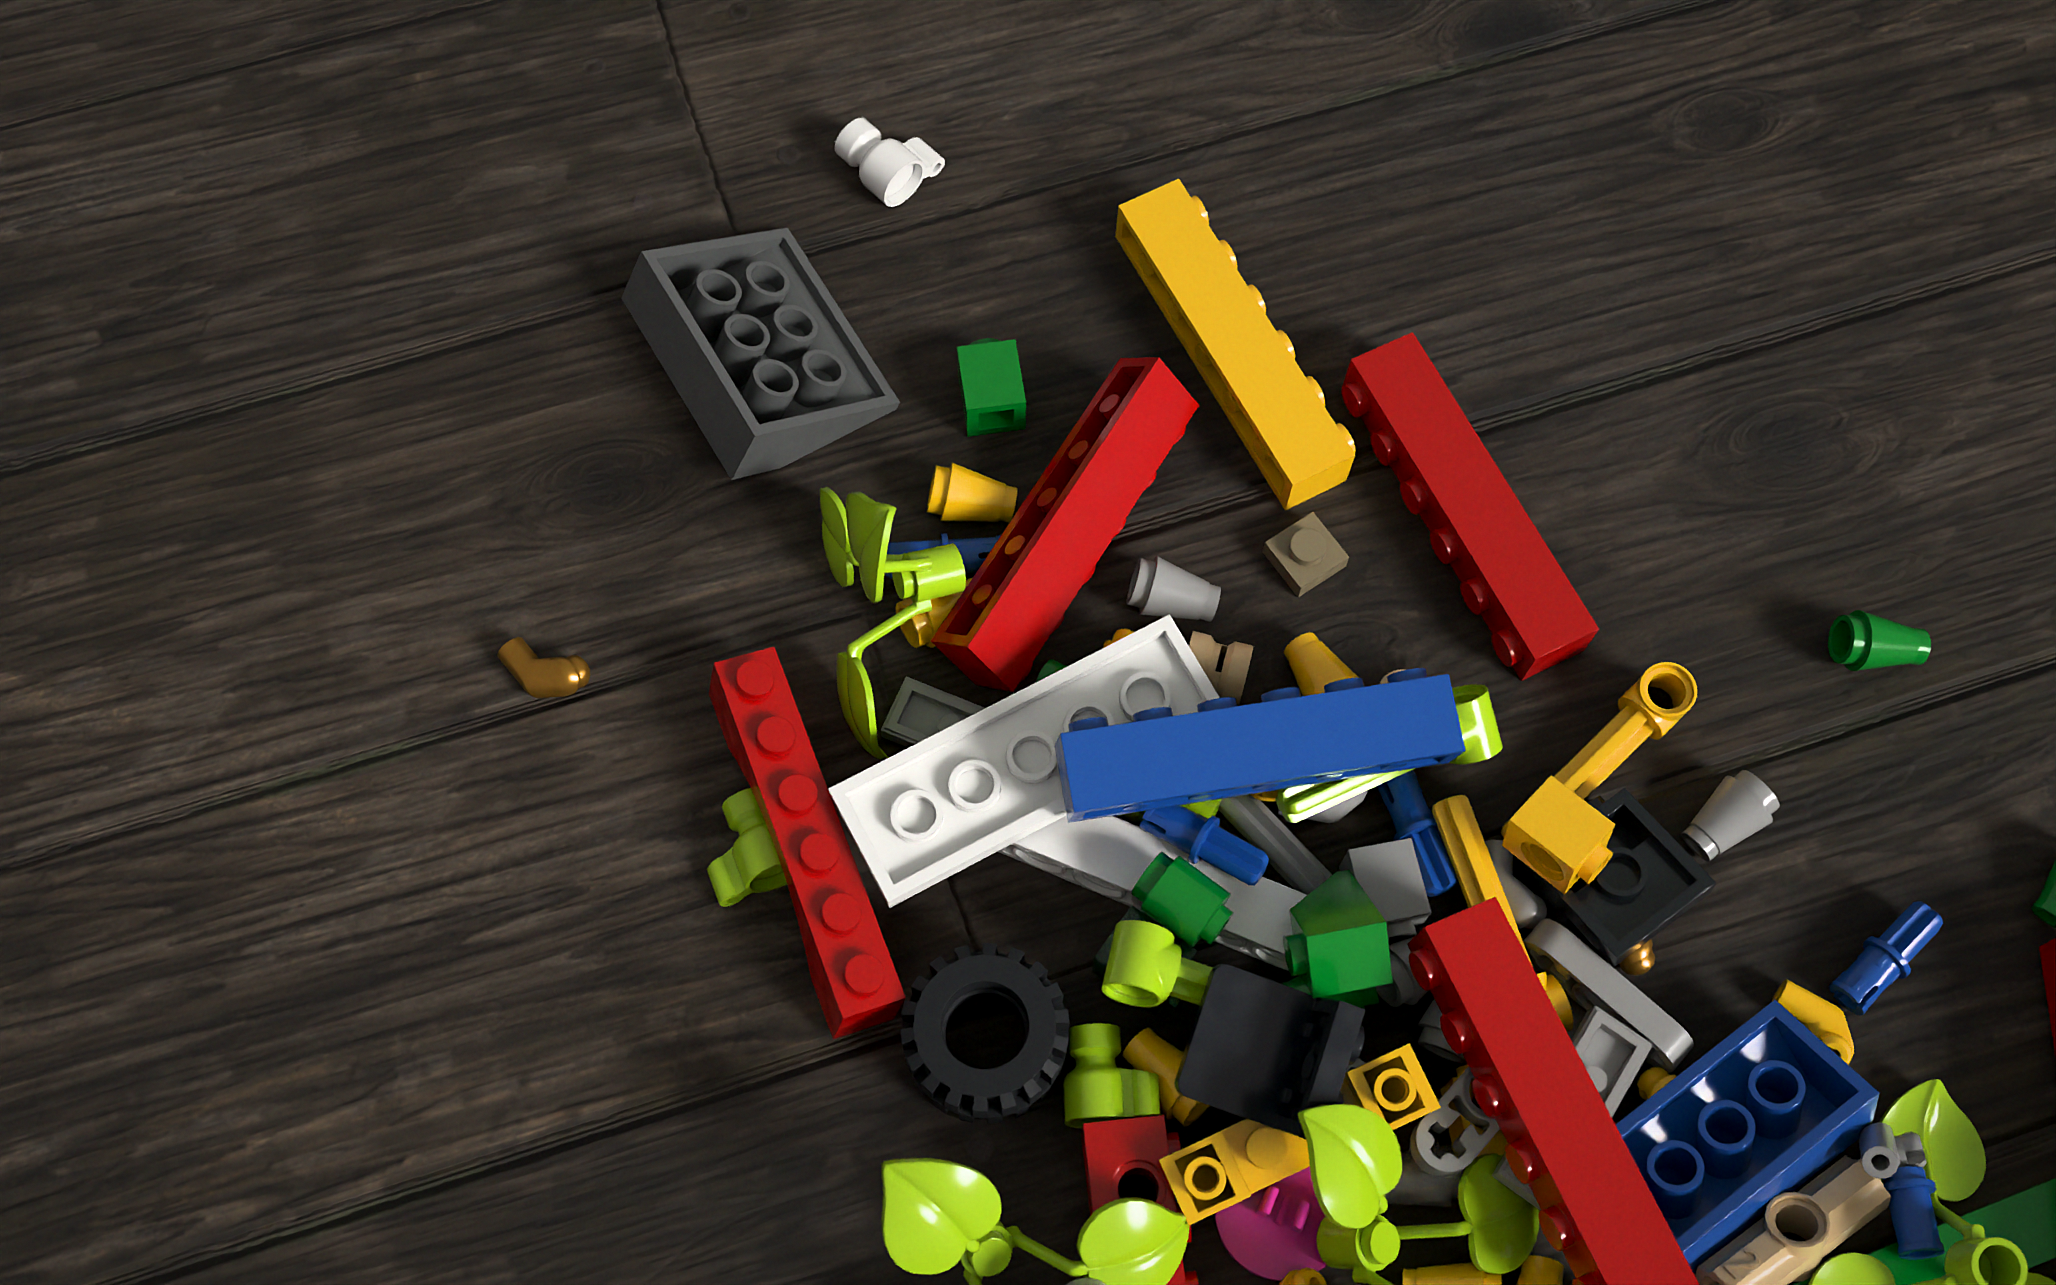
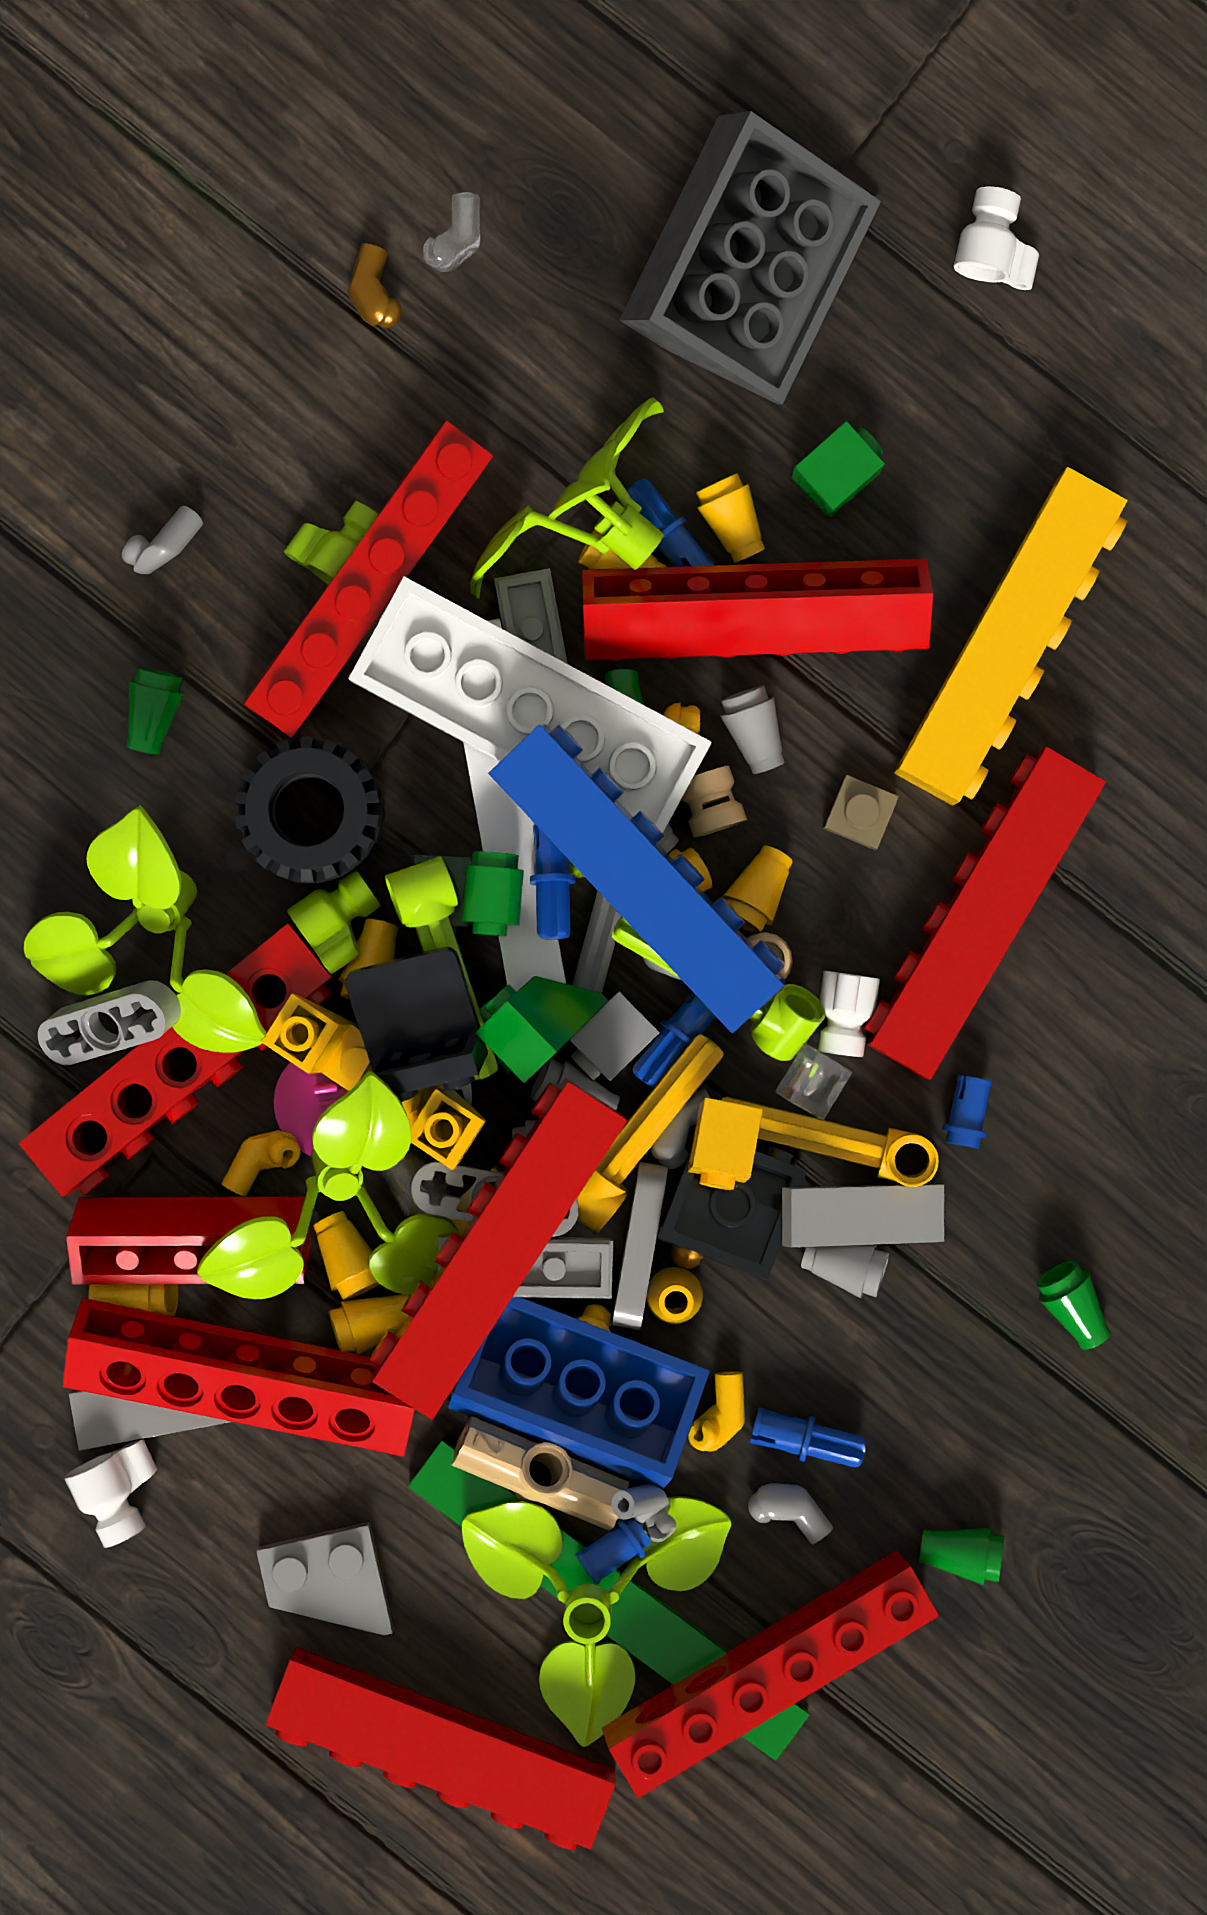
camera: 55 degrees right, 20 degrees up
none -> light grey arm [121,506,203,574]
none -> green cone [126,667,185,755]
none -> clear arm [422,192,480,272]
none -> yellow cone [646,1267,703,1324]
none -> light grey arm [748,1483,834,1544]
none -> clear plate [775,1043,853,1120]
none -> light grey tile [782,1184,944,1248]
none -> white piece [818,971,880,1057]
none -> blue pin [942,1075,993,1149]

